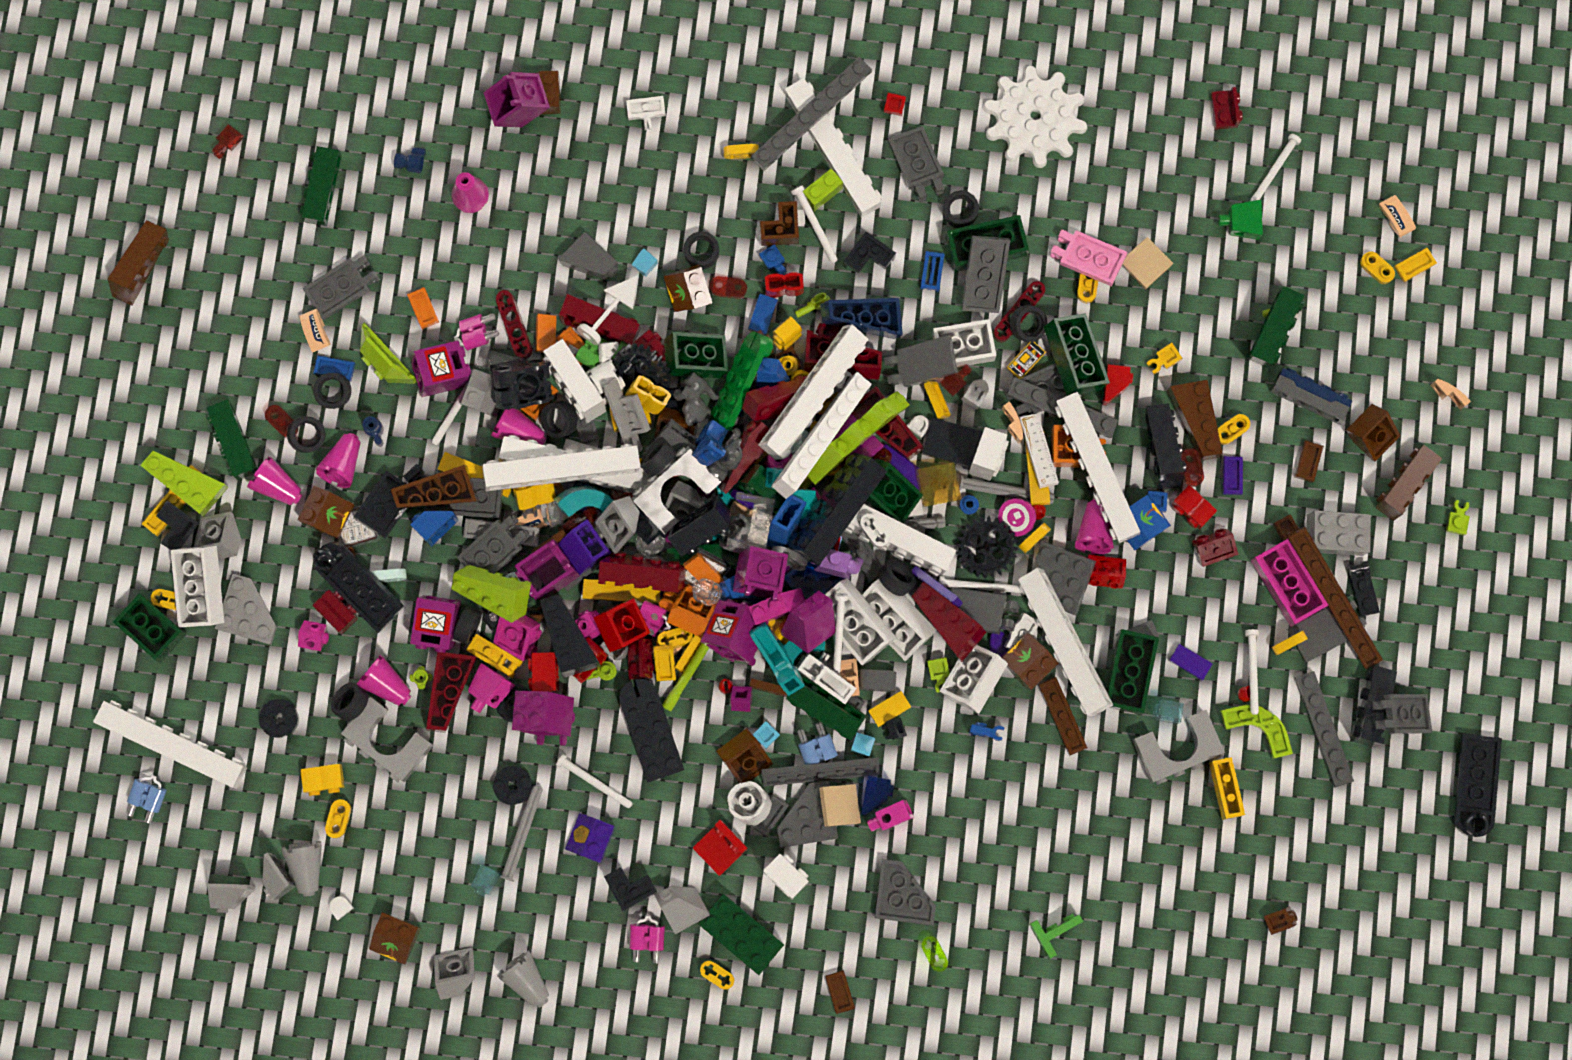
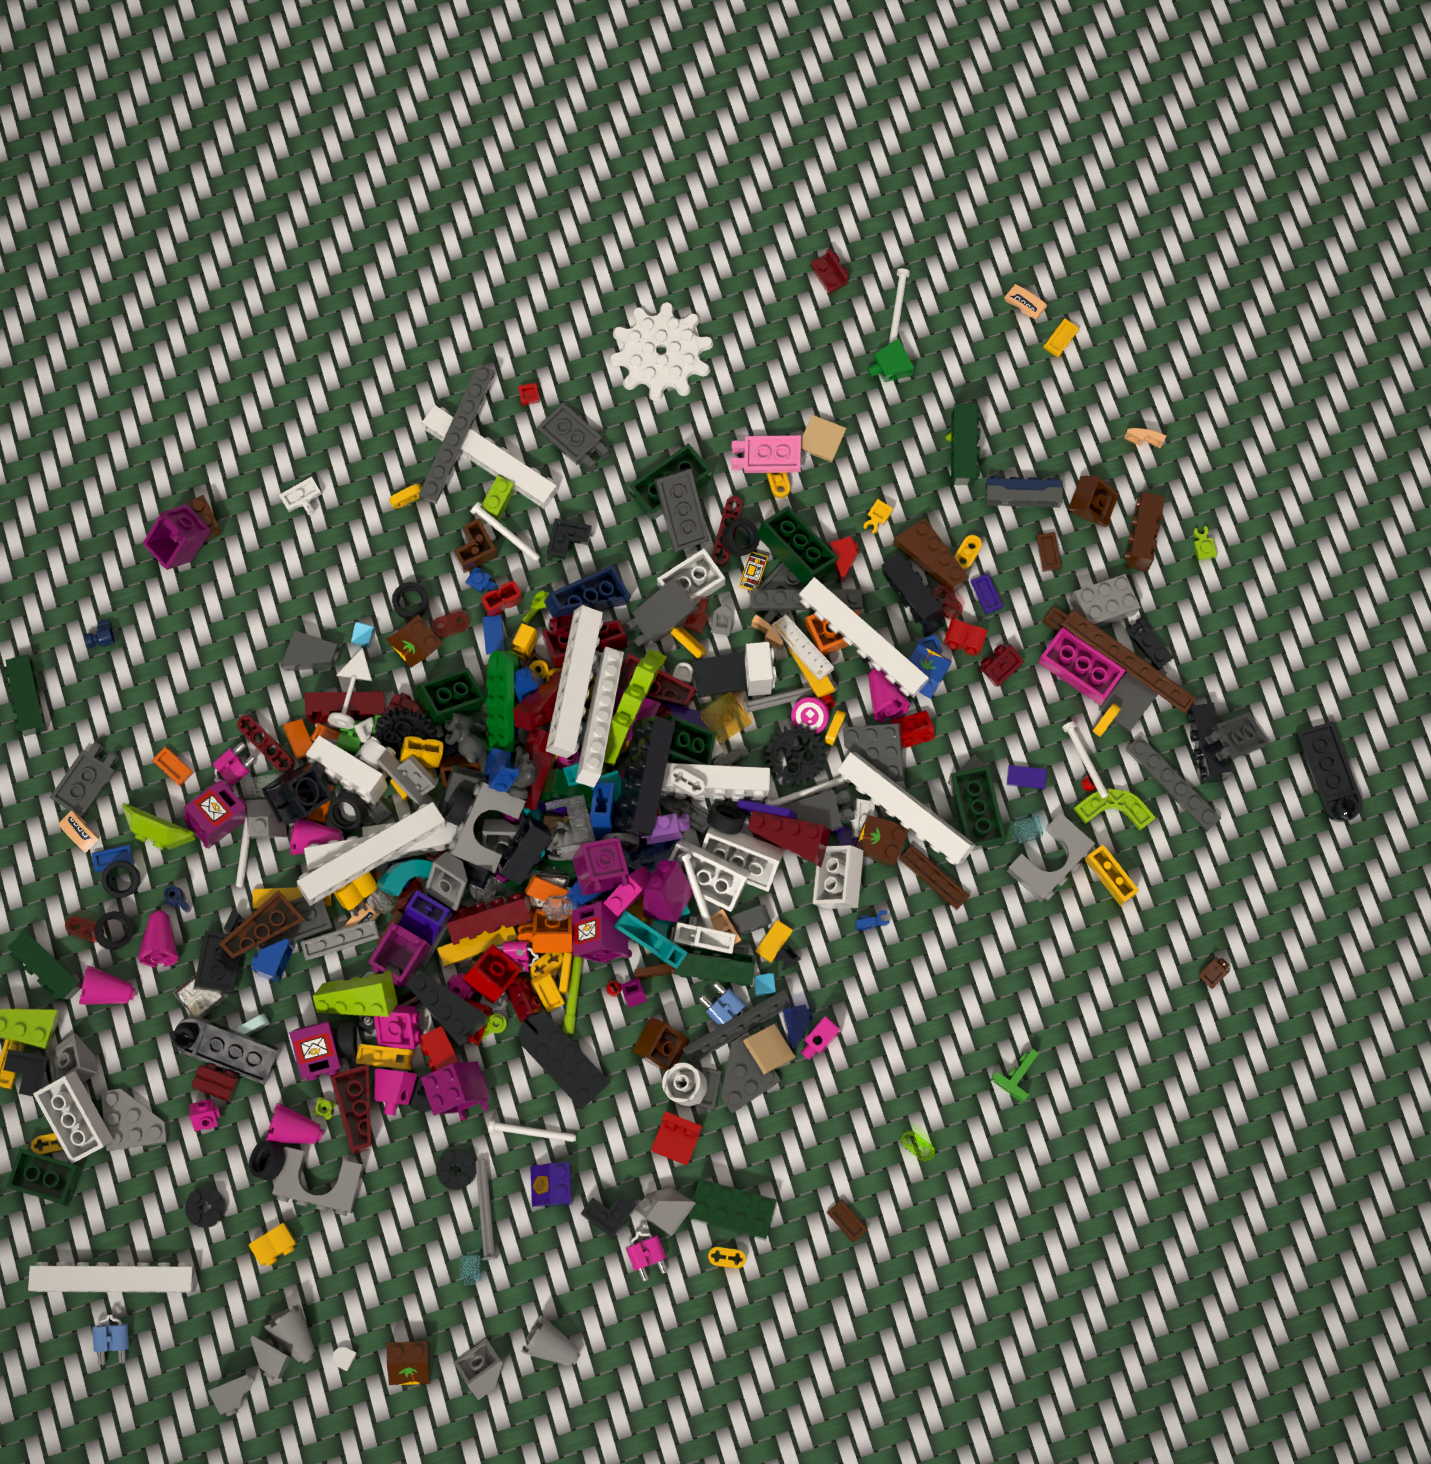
camera: 25 degrees left, 5 degrees down
reddish brown slope [297,486,354,539] -> none
yellow plate [325,799,351,839] -> none
dark pink cone [451,173,489,213] -> none
dark grey tile [457,515,531,574] -> none
medium azure plate [753,721,780,749] -> none
white brick [763,854,809,900] -> none
dark grey plate [875,859,936,926] -> none
blue tile [920,251,944,292] -> none
lime plate [927,657,950,693] -> none
black tyre [943,190,979,228] -> none
blue plate [960,495,979,515] -> none
yellow plate [1360,252,1395,284] -> none

